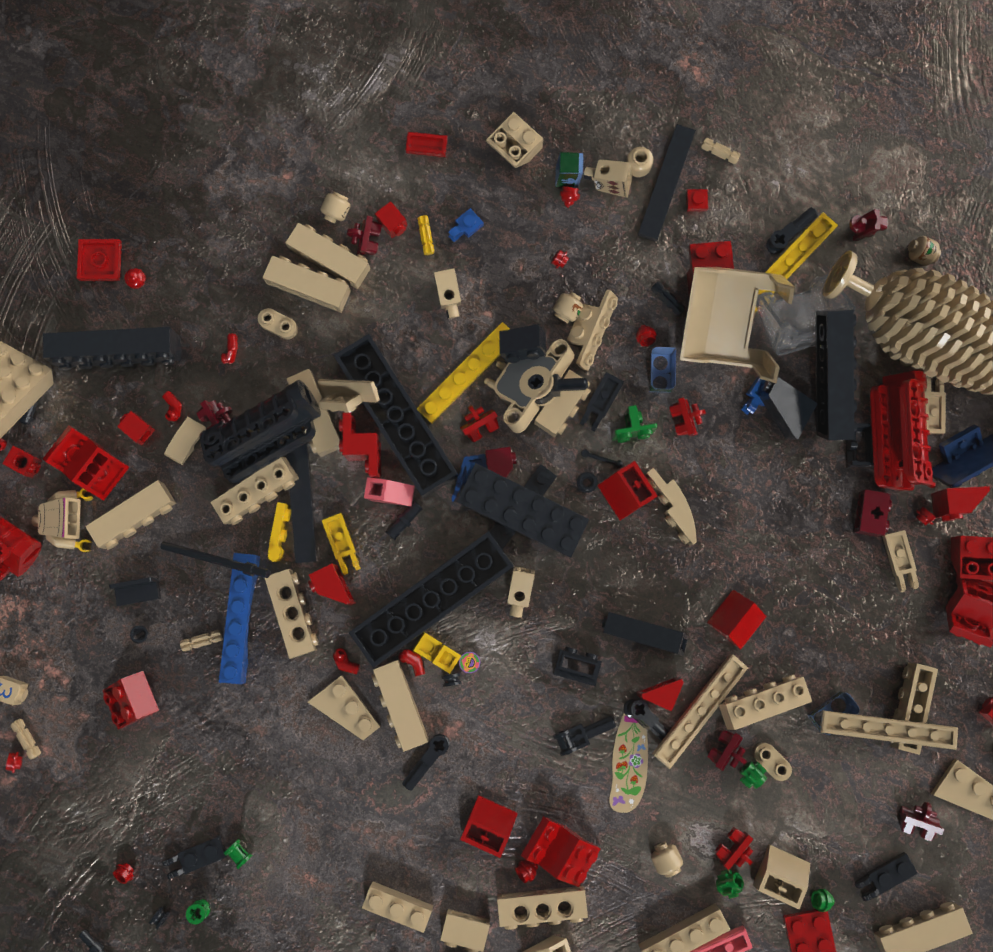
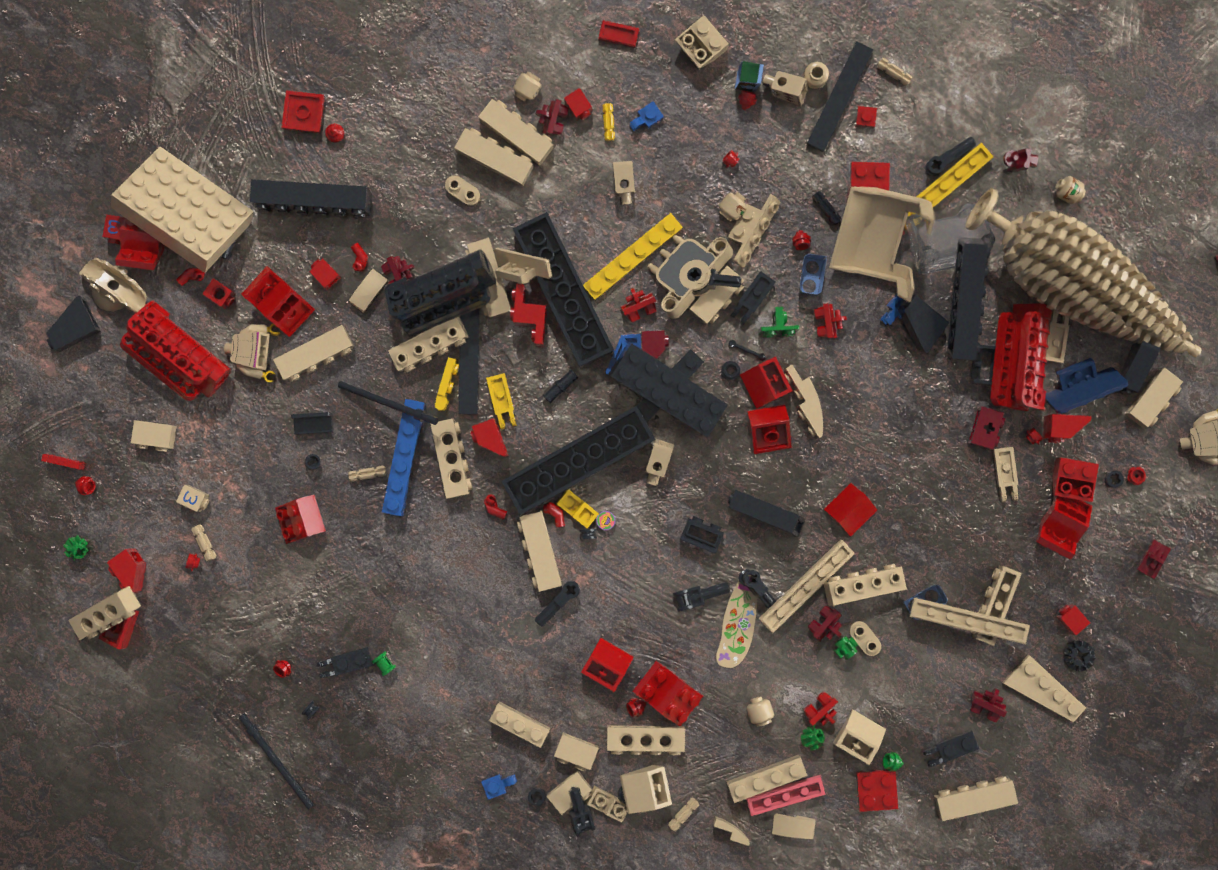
camera: 10 degrees right, 5 degrees up
green bush [186,899,211,924] -> none
red arm [221,333,238,364] -> none
tan wing [308,675,381,740] -> none
coral slope [364,477,415,507] -> none
black brick [499,324,546,363] -> none
red slope [636,677,684,712] -> none
none -> red slope [747,405,792,454]

